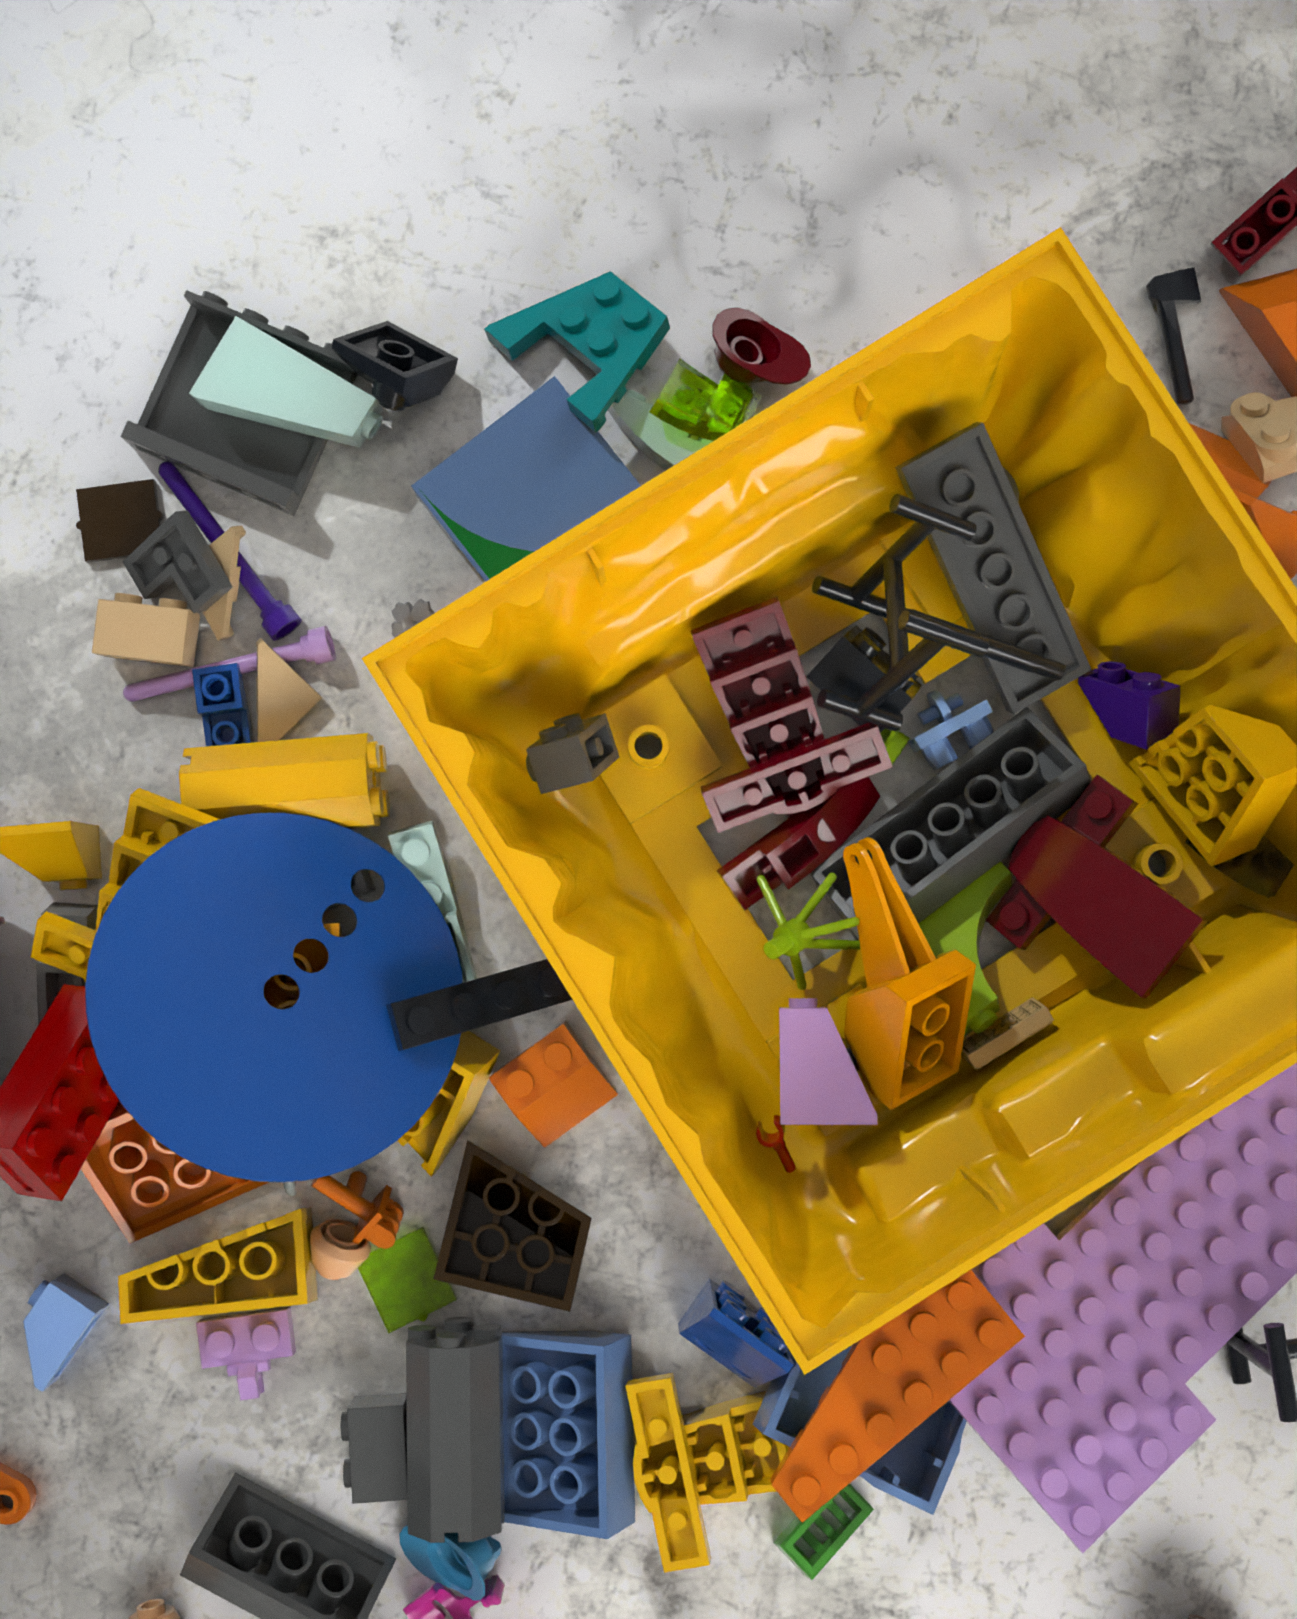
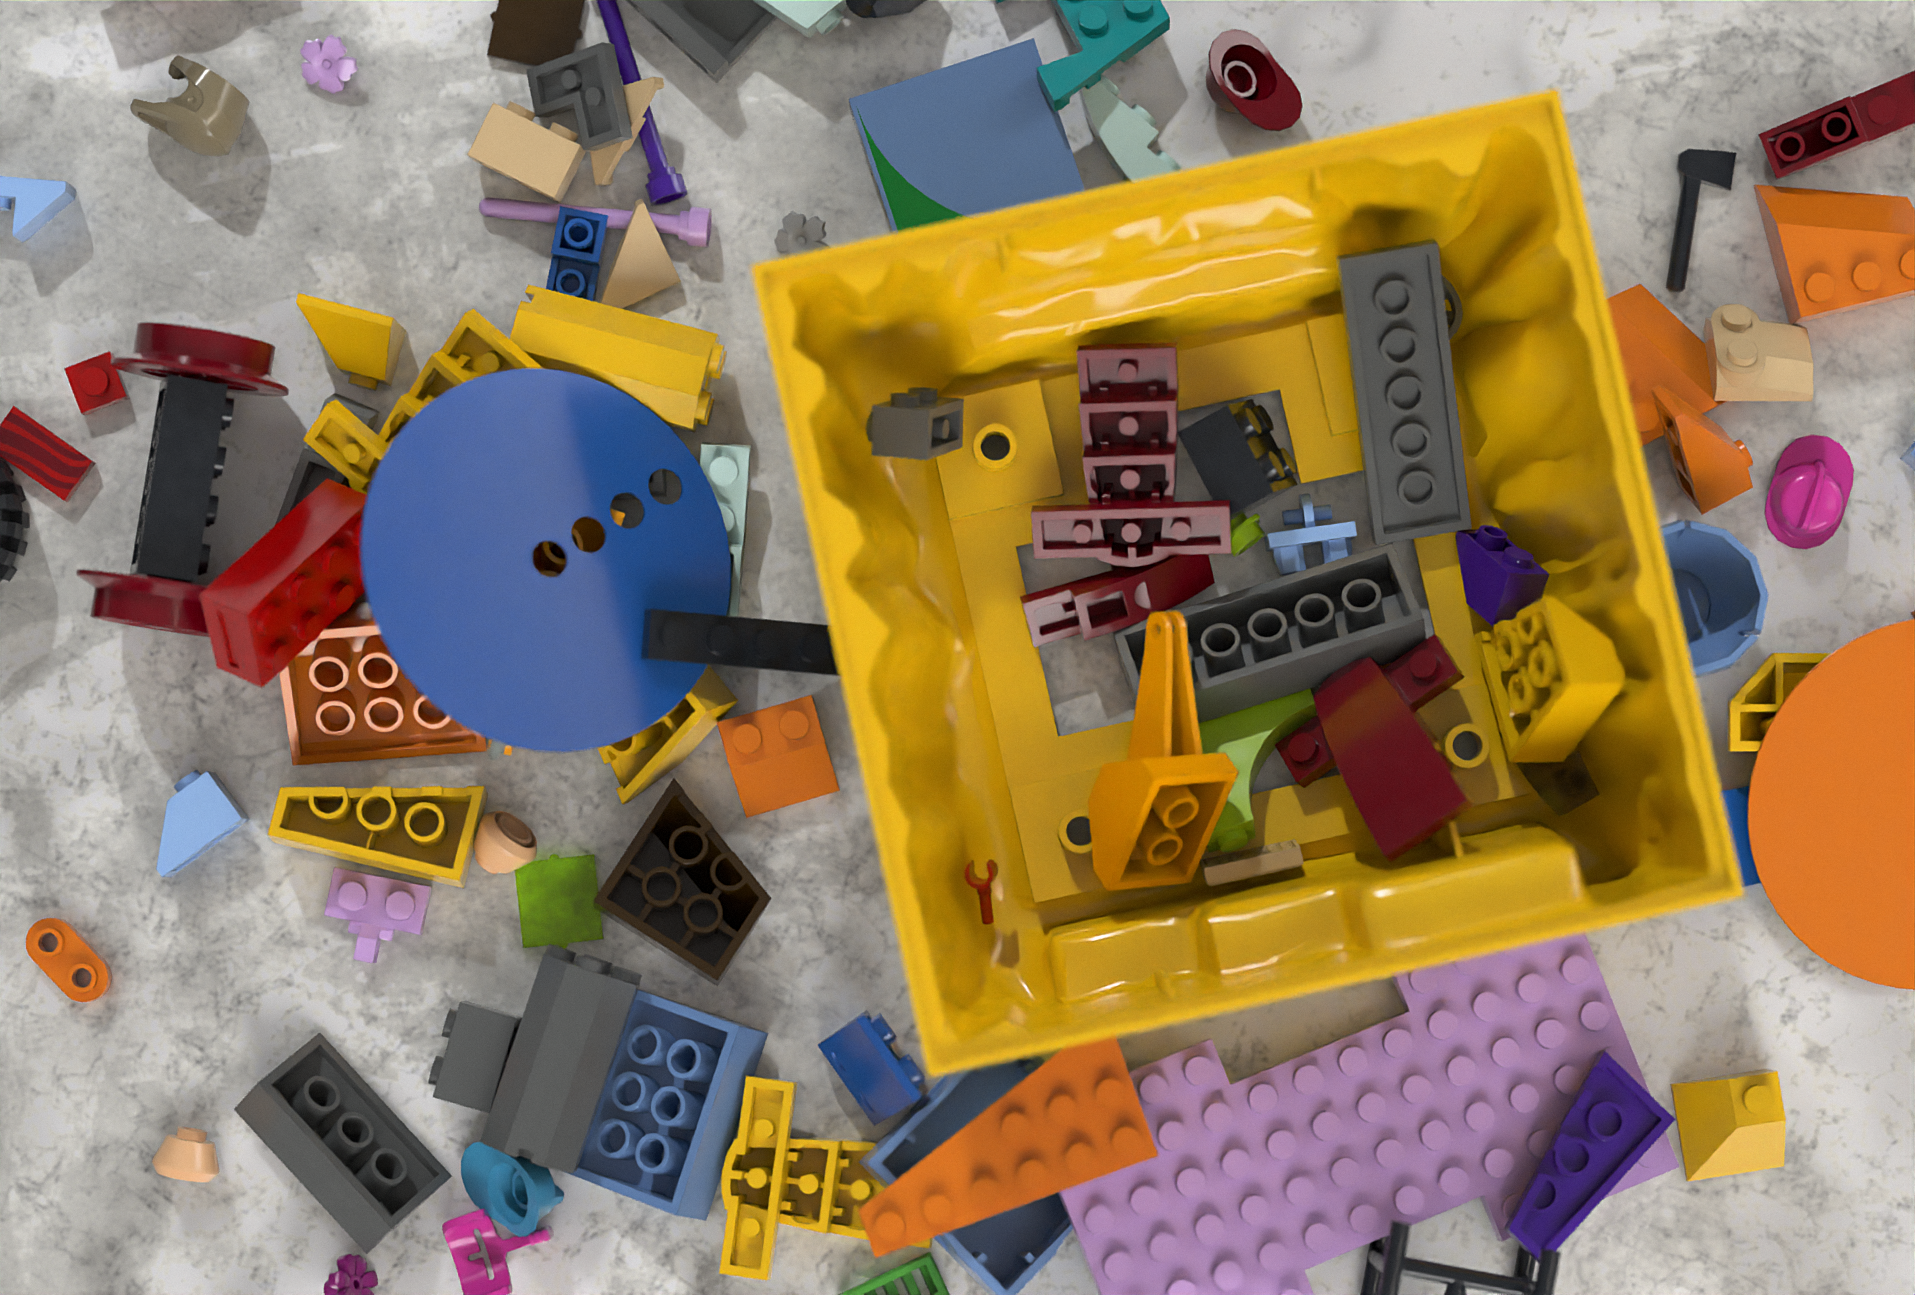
camera: 15 degrees right, 0 degrees up
orange arm [311,1171,404,1249] -> none
clear neon green slope [649,358,762,441] -> none
lime plant [757,873,861,990] -> none
lavender slope [779,998,877,1125] -> none
black piece [812,494,1066,731] -> none

